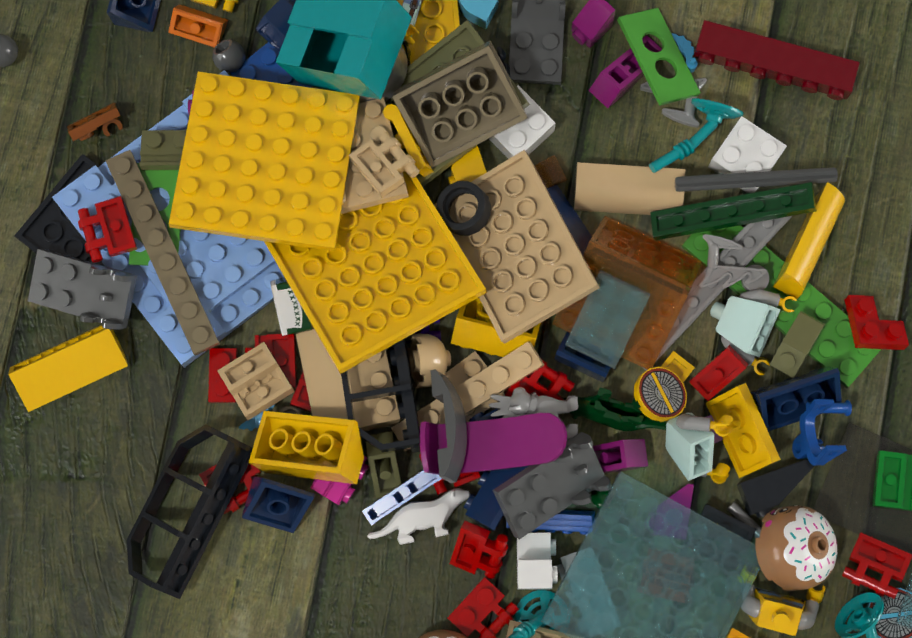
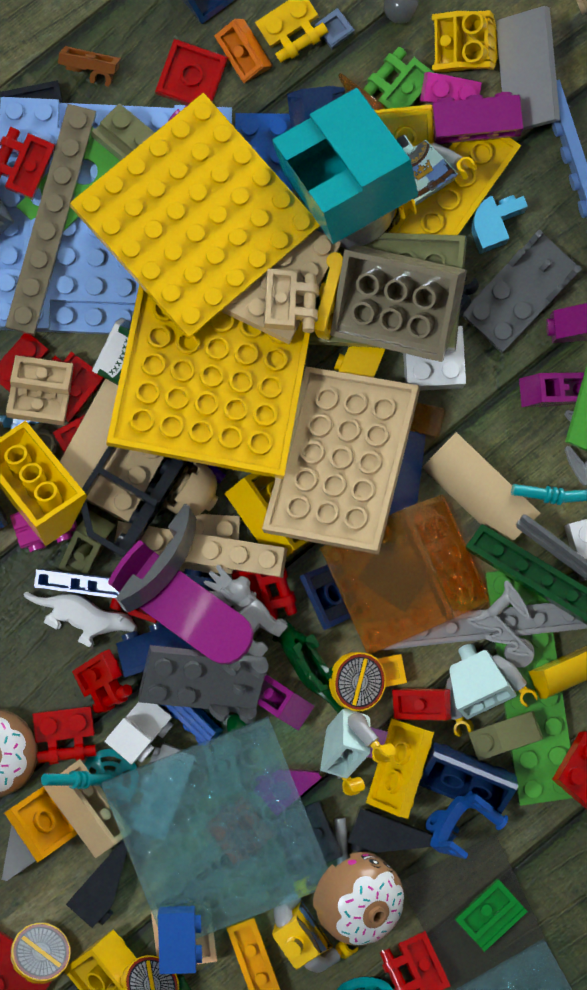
camera: 30 degrees right, 5 degrees up
dark grey piece [212,39,246,73] -> none
black tyre [436,181,491,236] -> none
clear light blue plate [565,270,651,369] -> none
none -> red tile [155,39,228,105]

